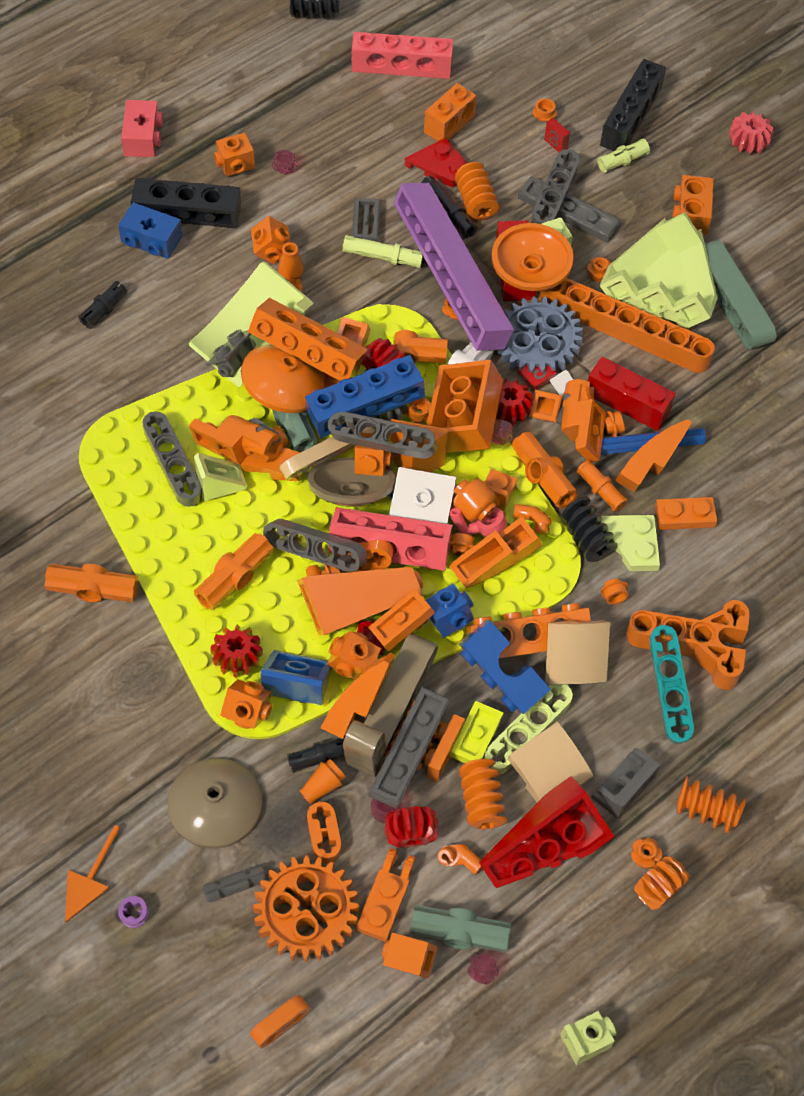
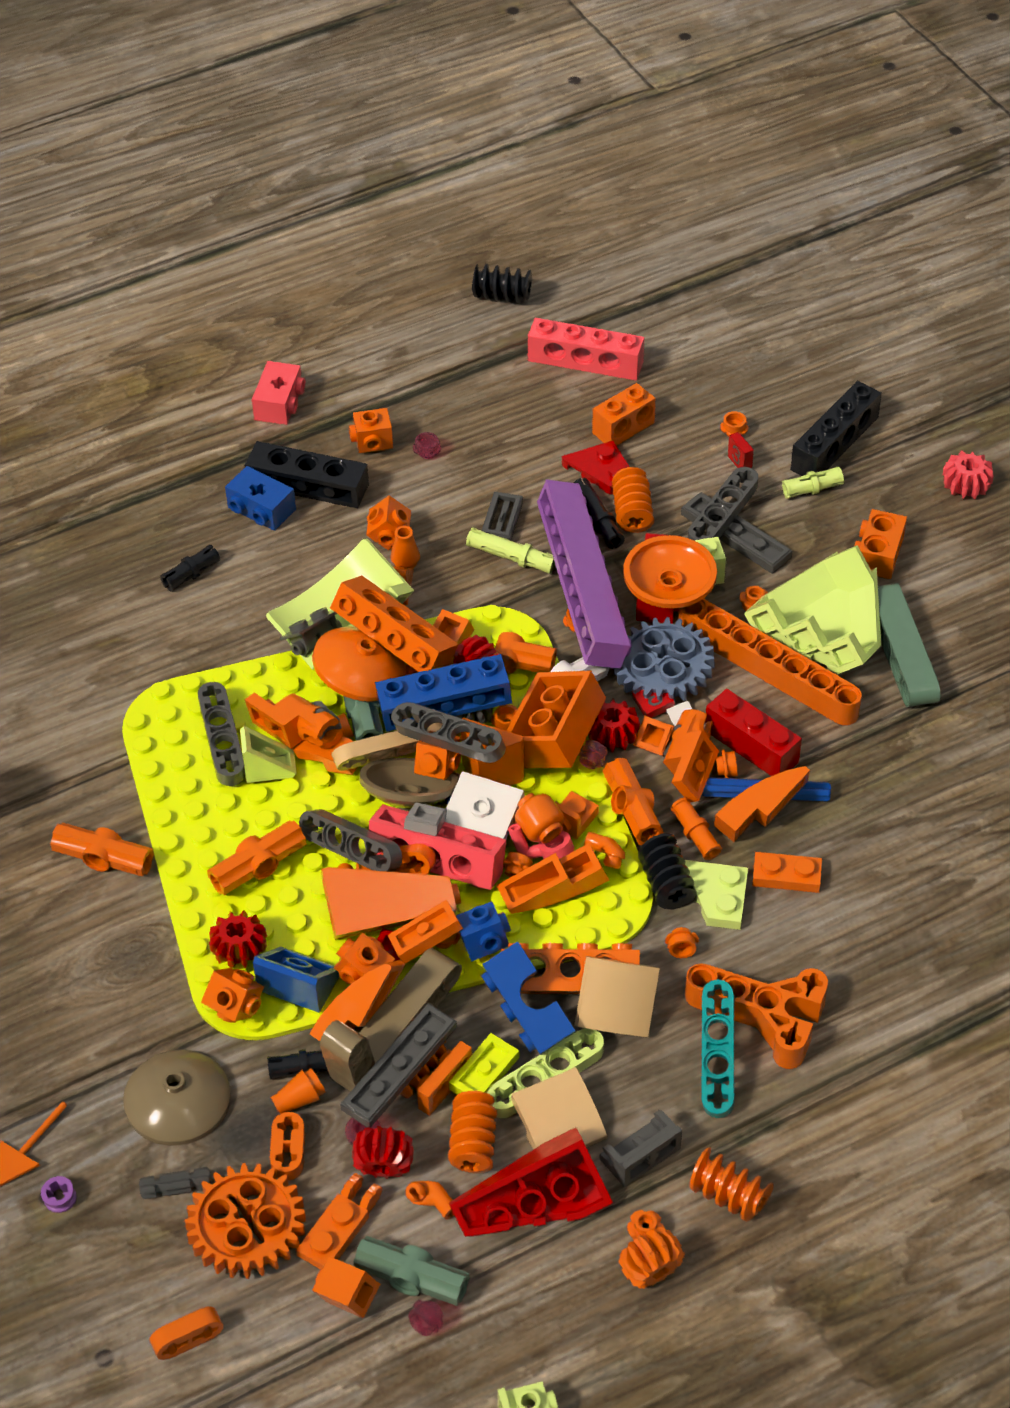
camera: 15 degrees right, 10 degrees down
none -> light grey tile [404,802,447,836]

